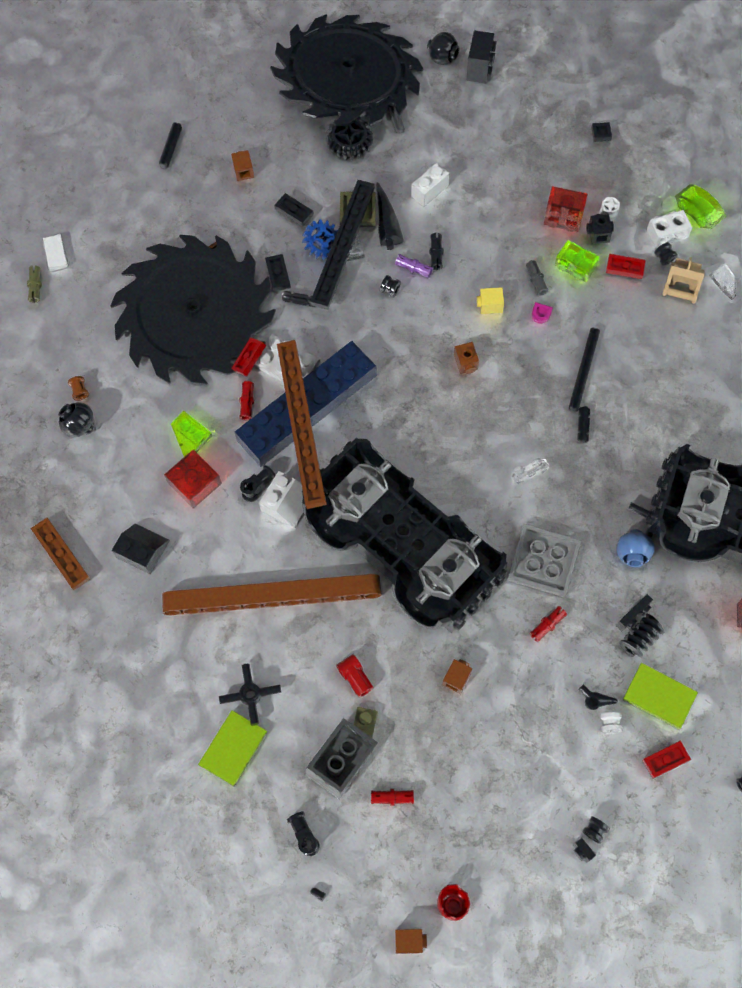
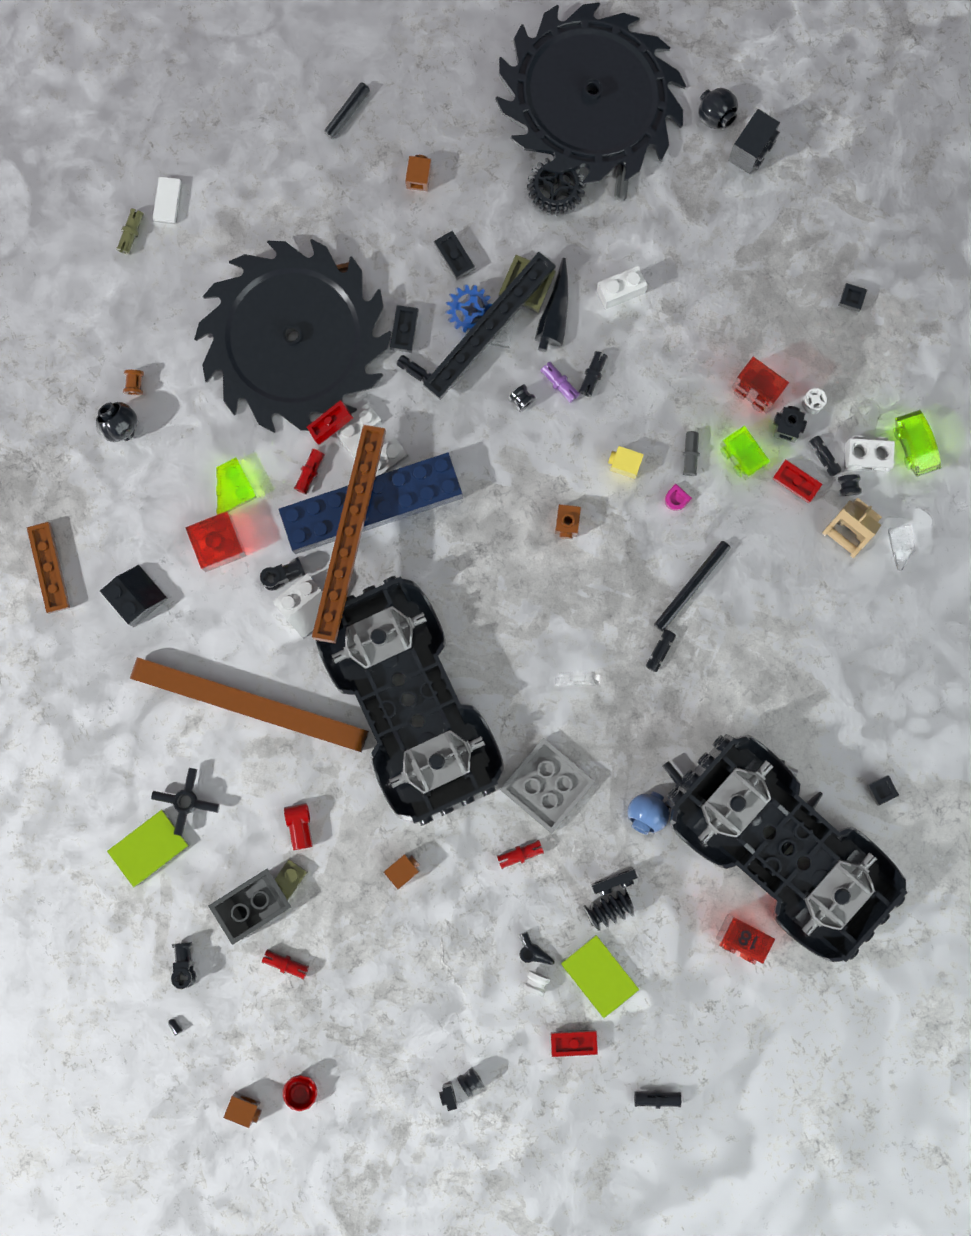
camera: 25 degrees right, 15 degrees up
none -> black axle [809,436,842,477]

